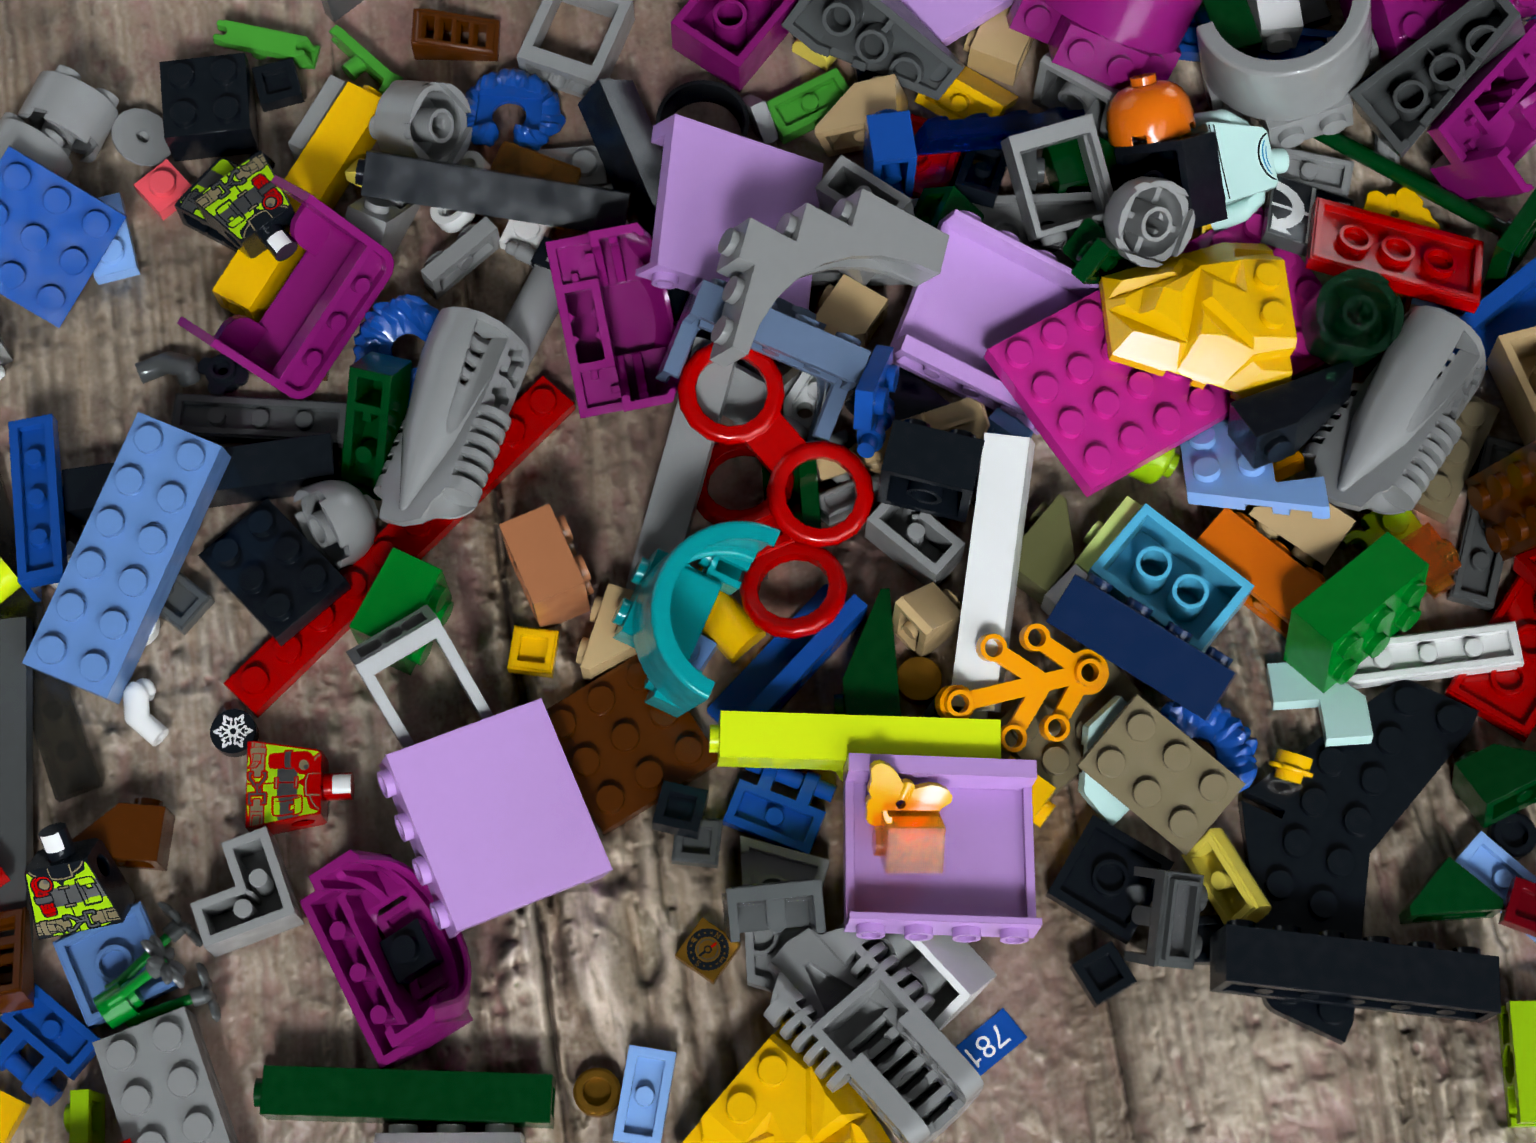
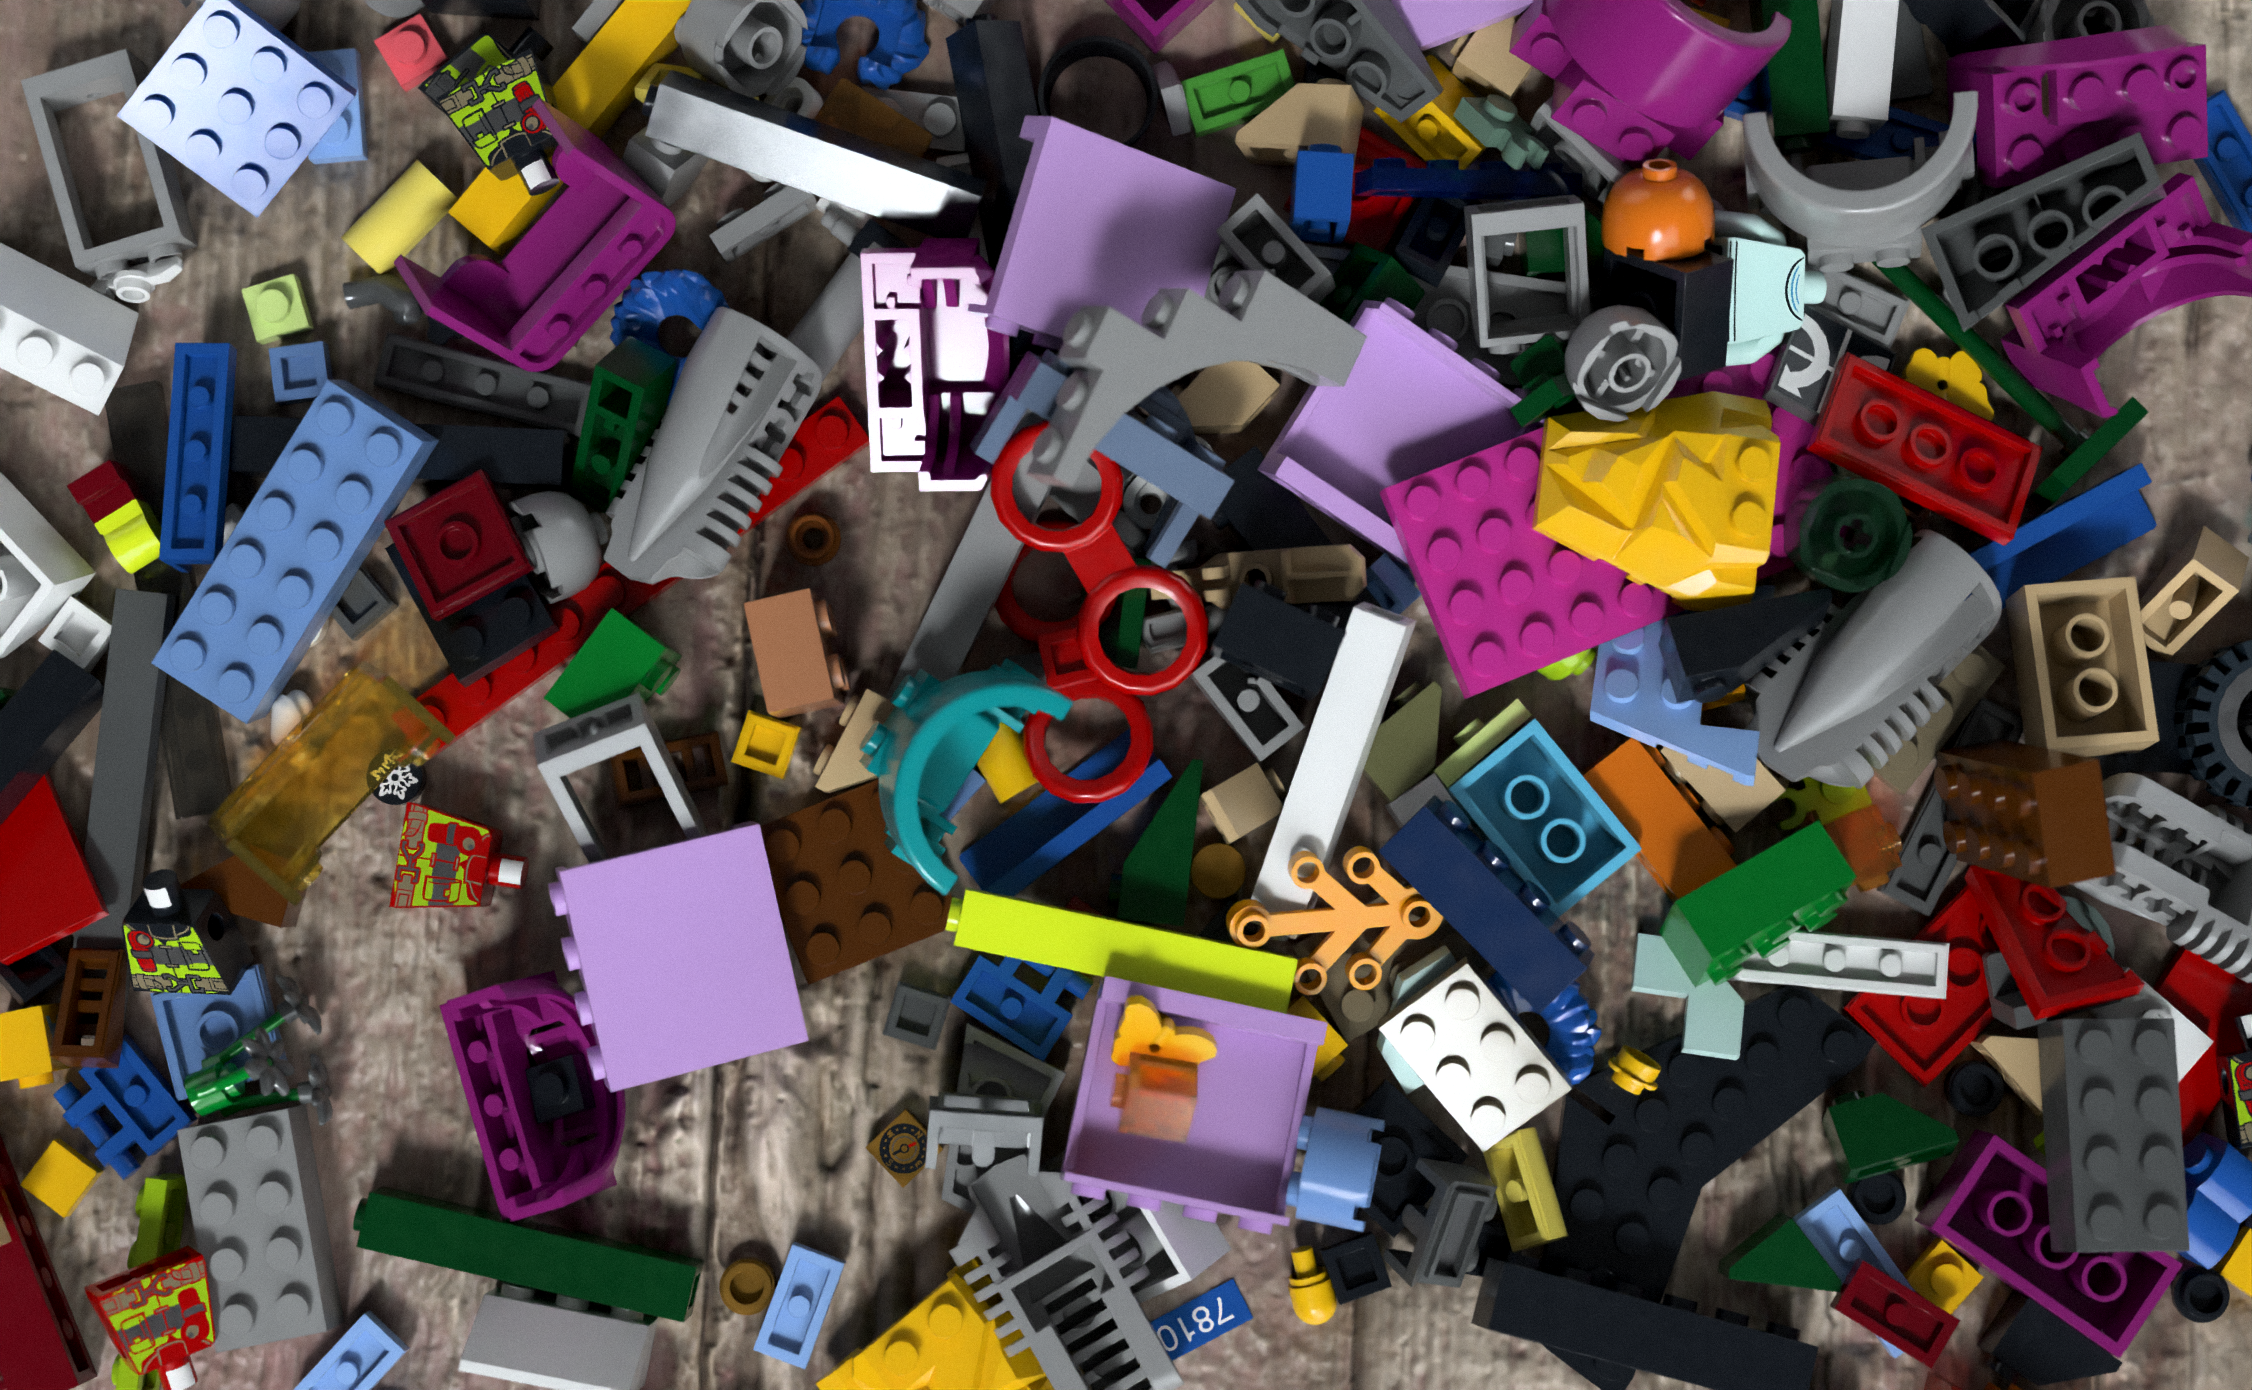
camera: 15 degrees right, 15 degrees up
light grey brick [190,826,305,958] -> none
black plate [652,781,709,840] -> none
blue plate [853,344,899,458] -> none
none -> clear yellow windscreen [208,661,456,907]
none -> yellowish green plate [241,274,314,345]
none -> medium blue plate [268,341,333,406]
none -> light yellow brick [341,160,458,275]
none -> dark red plate [384,469,536,621]
none -> reddish brown slope [607,731,729,810]
none -> dark orange plate [786,511,841,567]
none -> medium blue brick [1285,1107,1385,1233]
none -> yellow cylinder [1288,1245,1337,1325]
none -> sand green plate [1453,94,1549,170]

